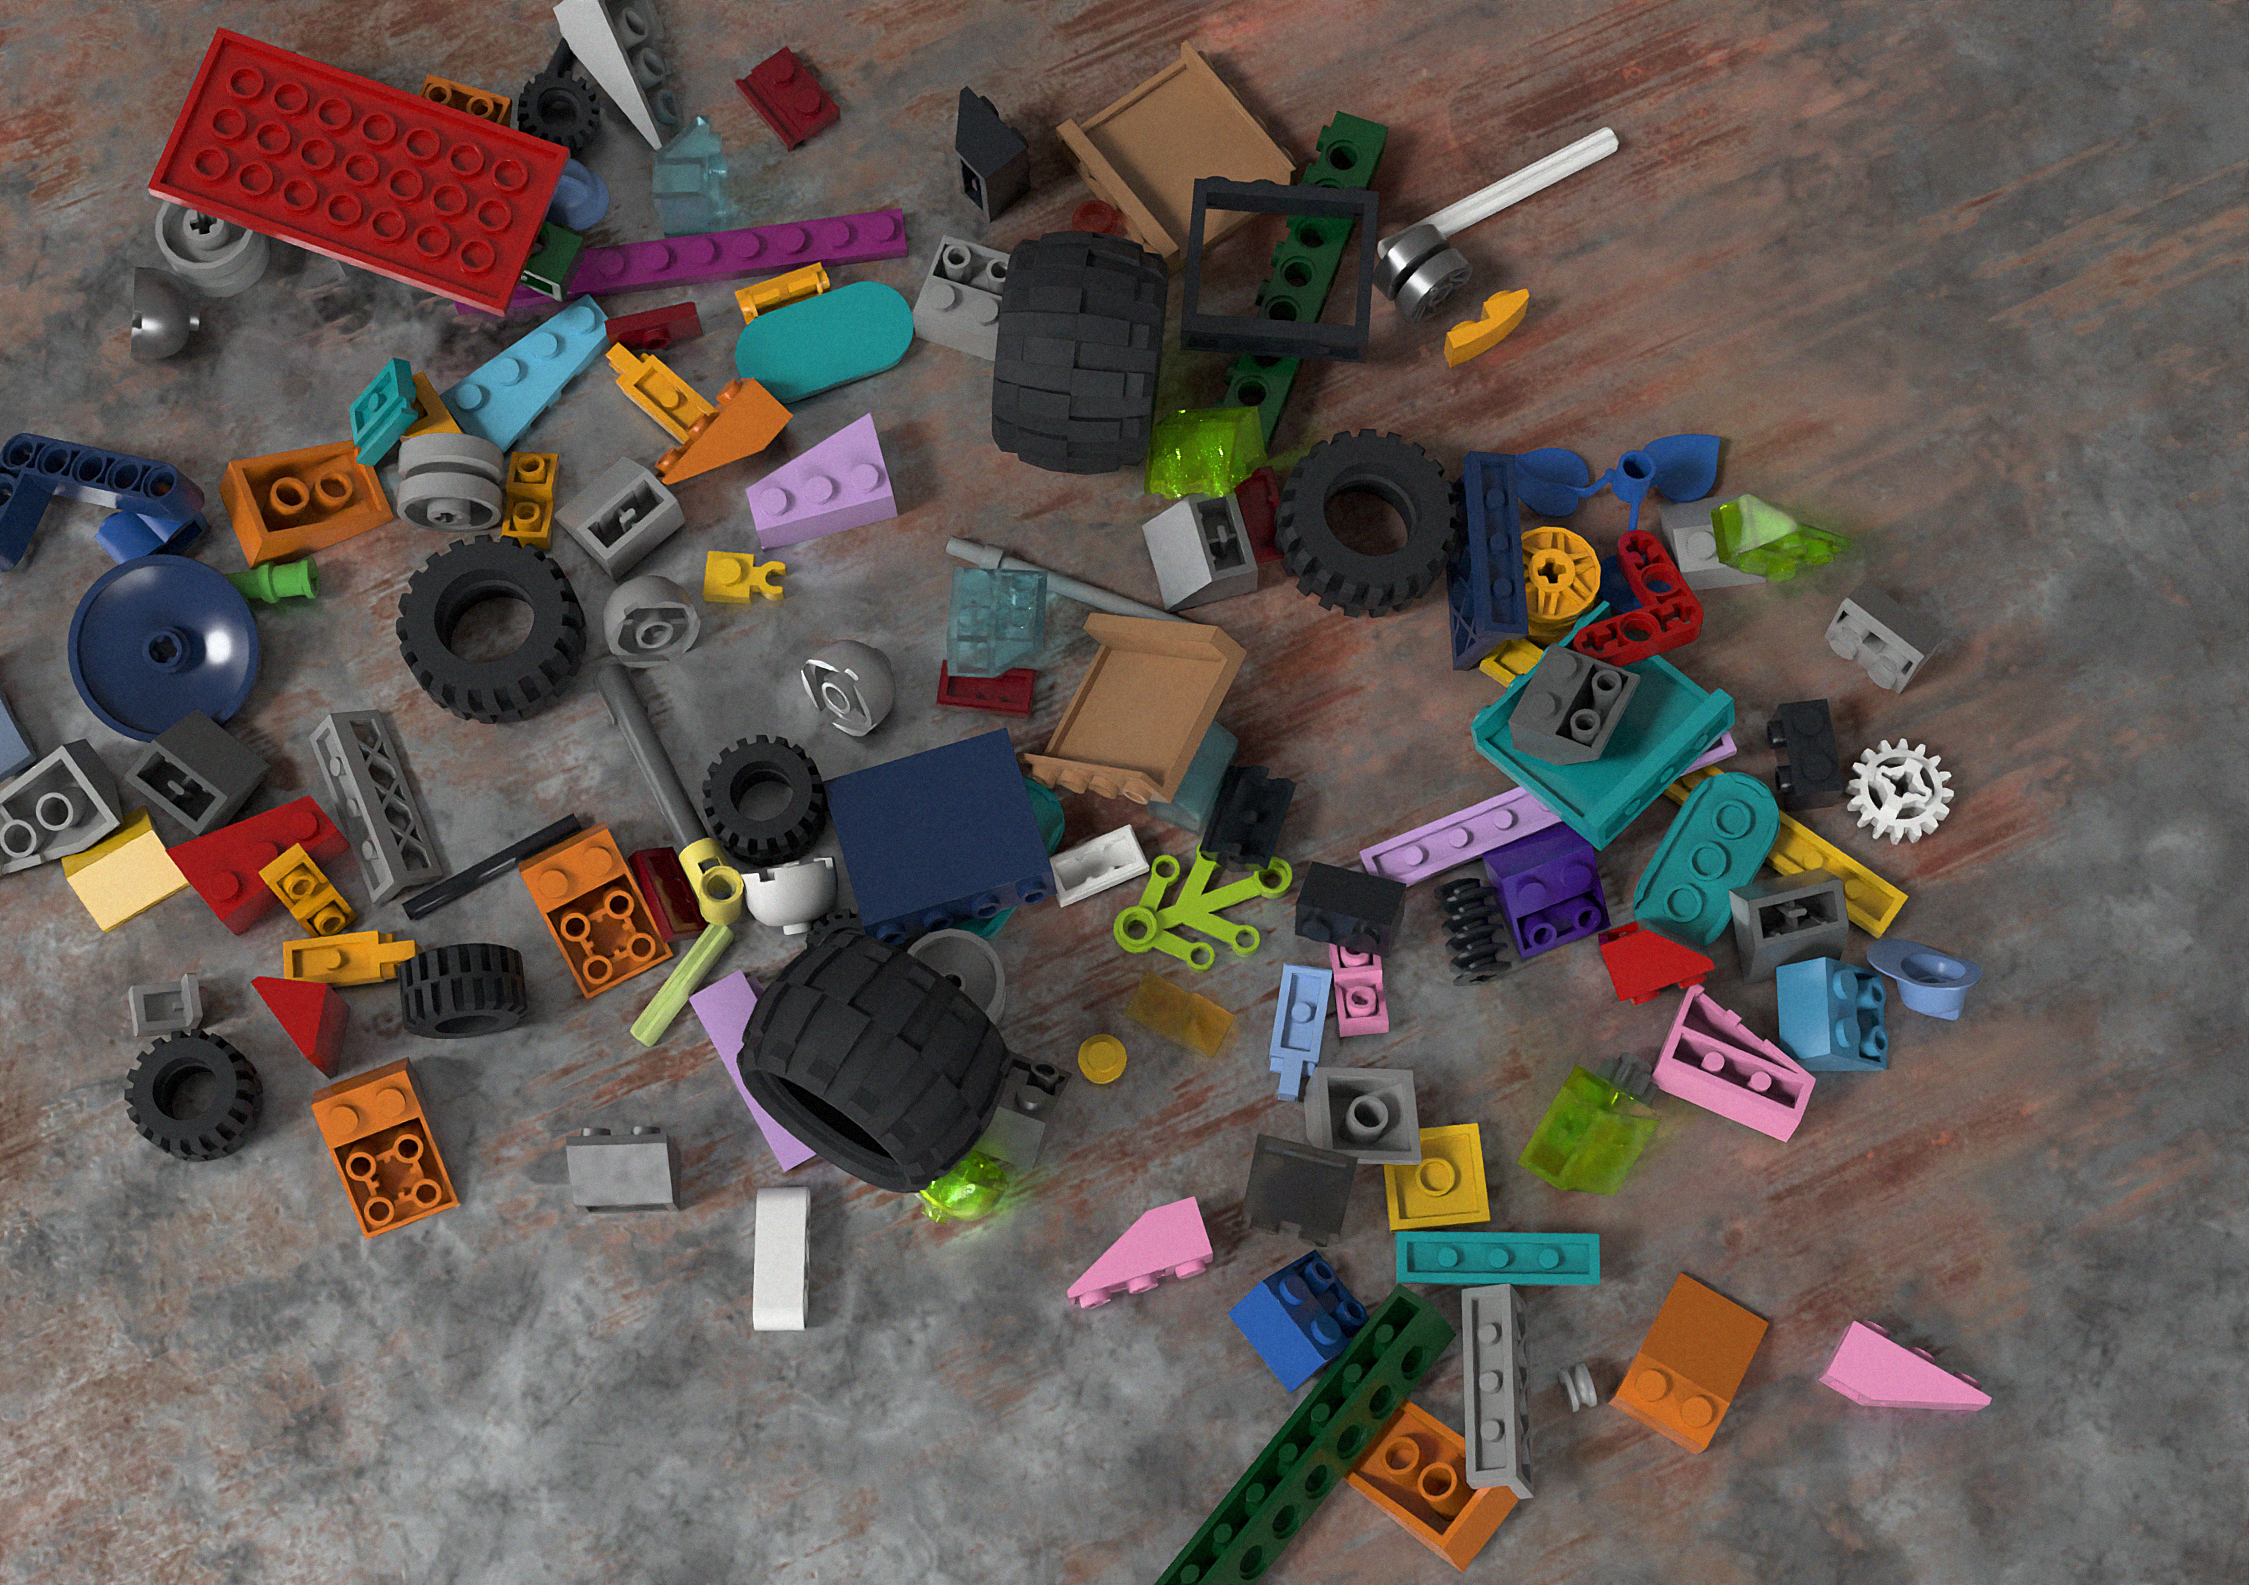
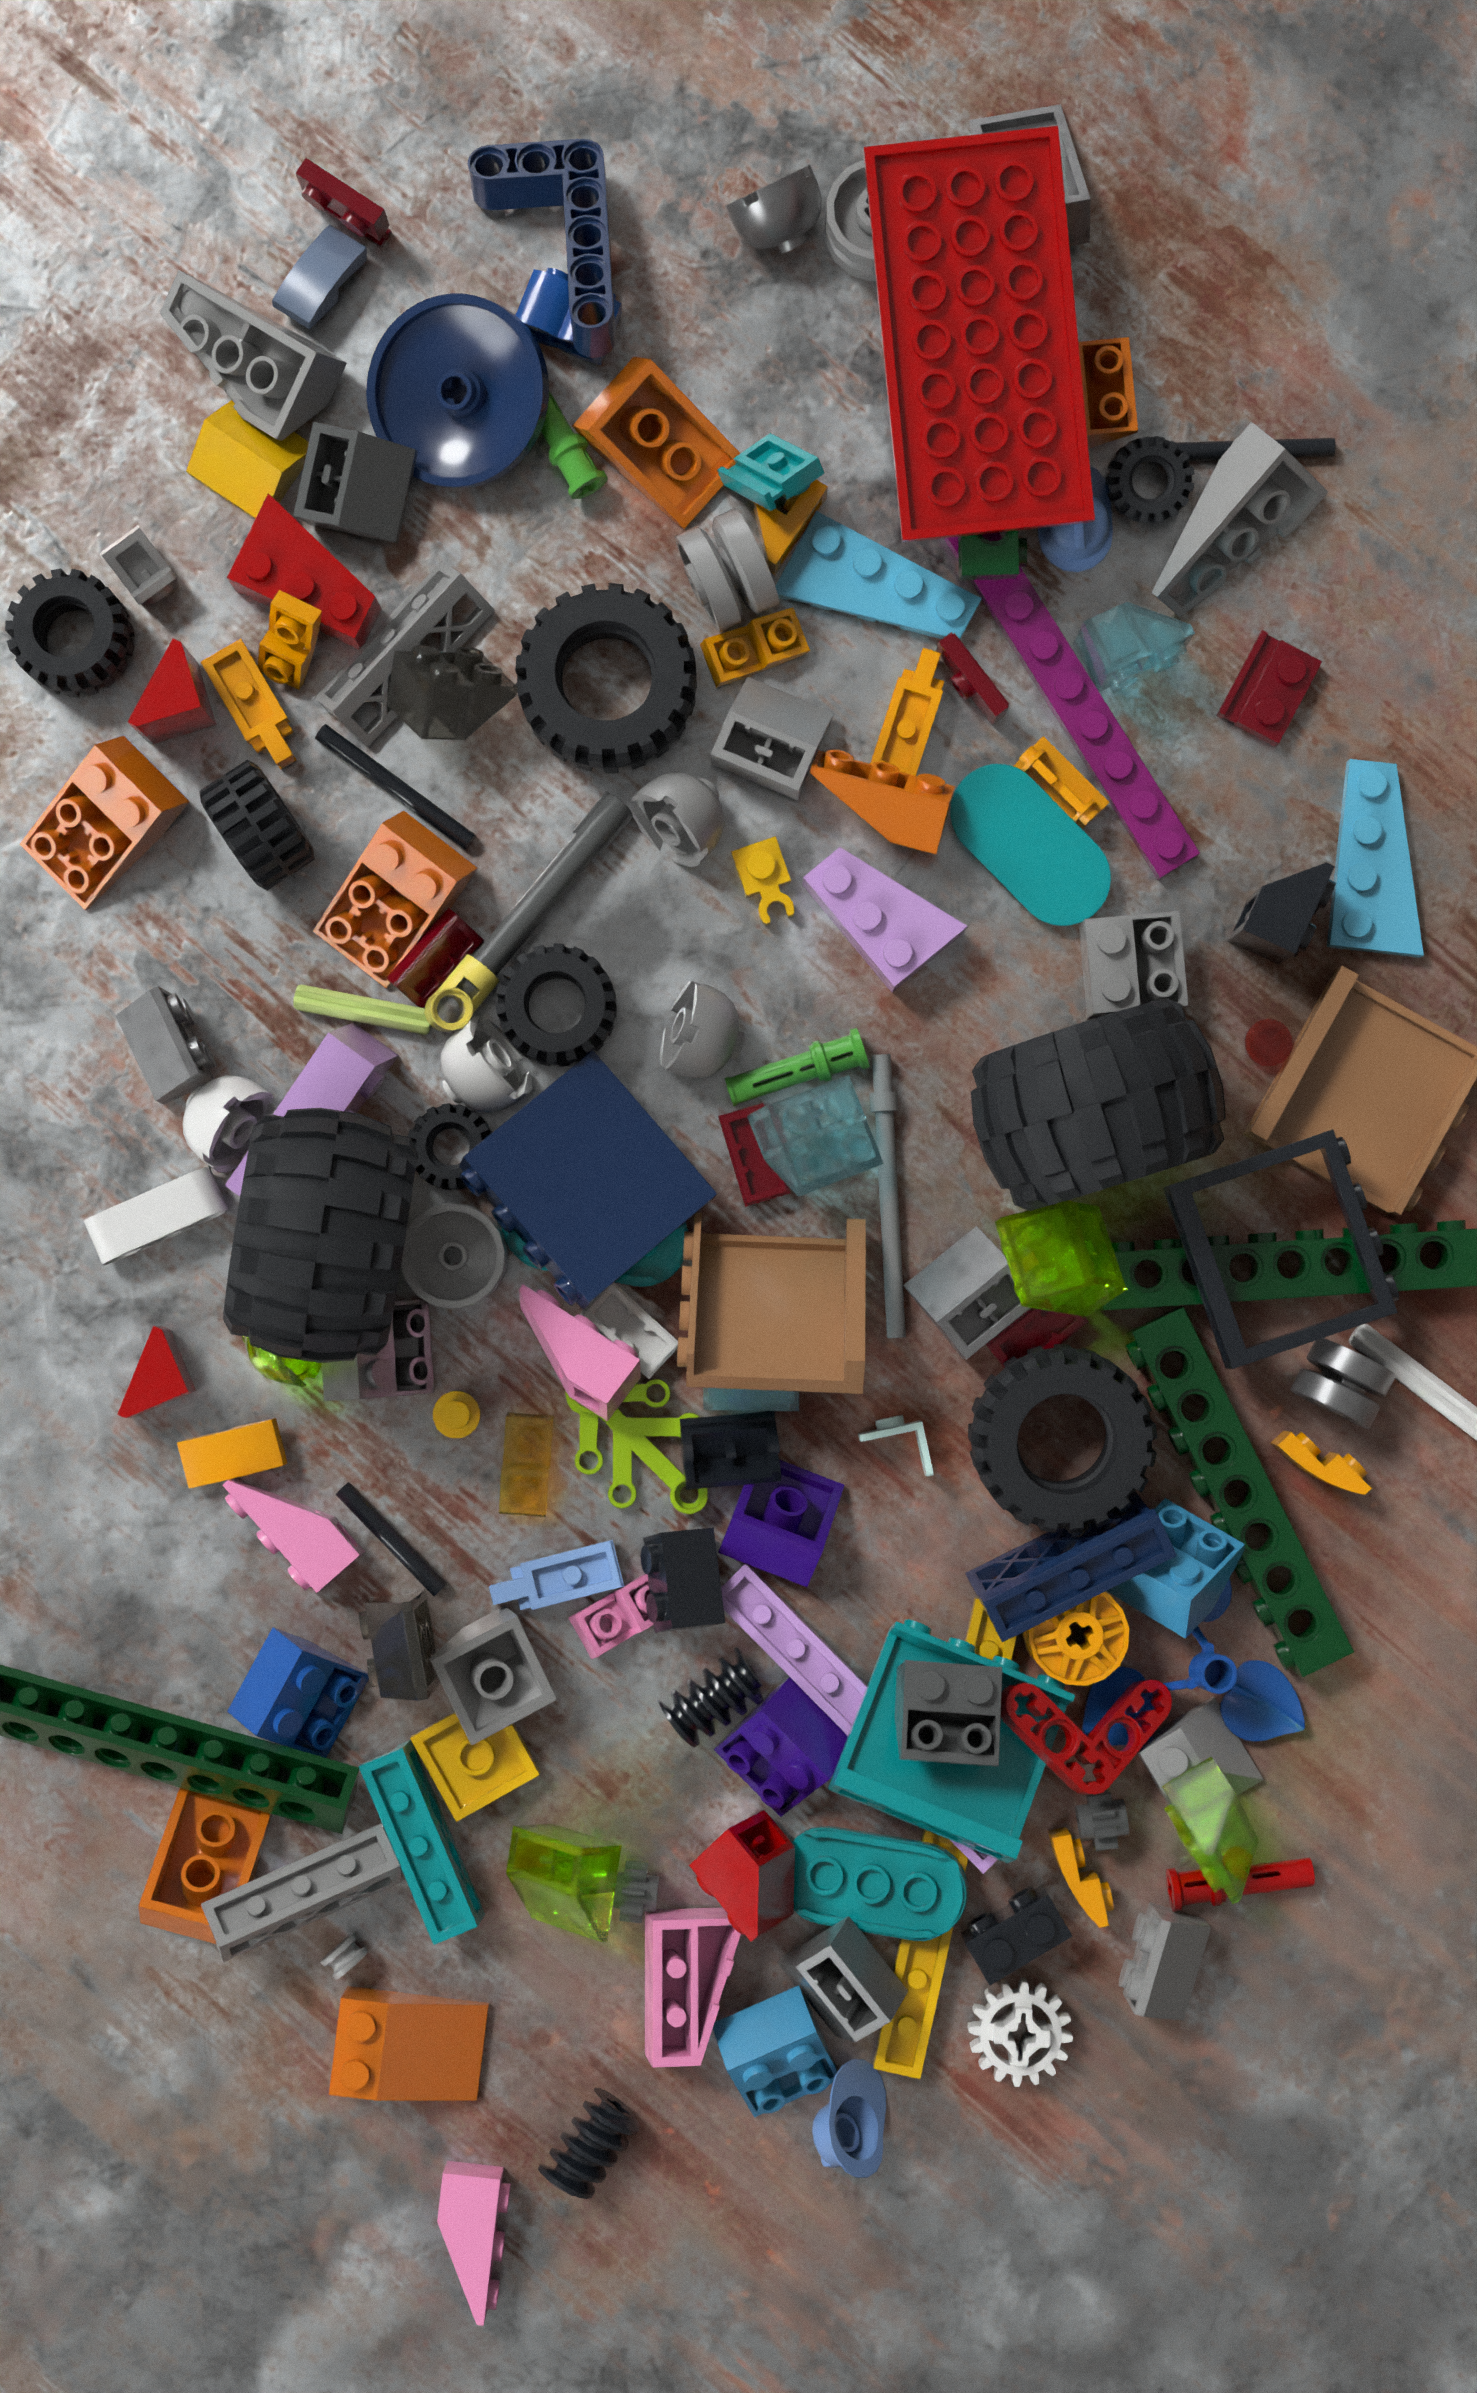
camera: 65 degrees right, 15 degrees up
none -> red slope [117,1326,196,1418]
none -> light orange slope [177,1418,288,1488]
none -> white cylinder [183,1075,277,1173]
none -> black bar [335,1482,448,1597]
none -> clear smoke slope [387,645,518,740]
none -> bright pink slope [519,1284,641,1421]
none -> black piece [538,2088,640,2199]
none -> dark purple slope [718,1460,845,1587]
none -> bright green pin [724,1027,870,1106]
none -> light aqua bracket [858,1415,934,1477]
none -> light orange slope [1048,1827,1114,1928]
none -> dark grey gear [1075,1789,1129,1851]
none -> dark azure slope [1107,1498,1245,1639]
none -> dark green brick [1125,1307,1354,1677]
none -> red pin [1166,1857,1315,1912]
none -> medium azure wing [1327,759,1424,958]

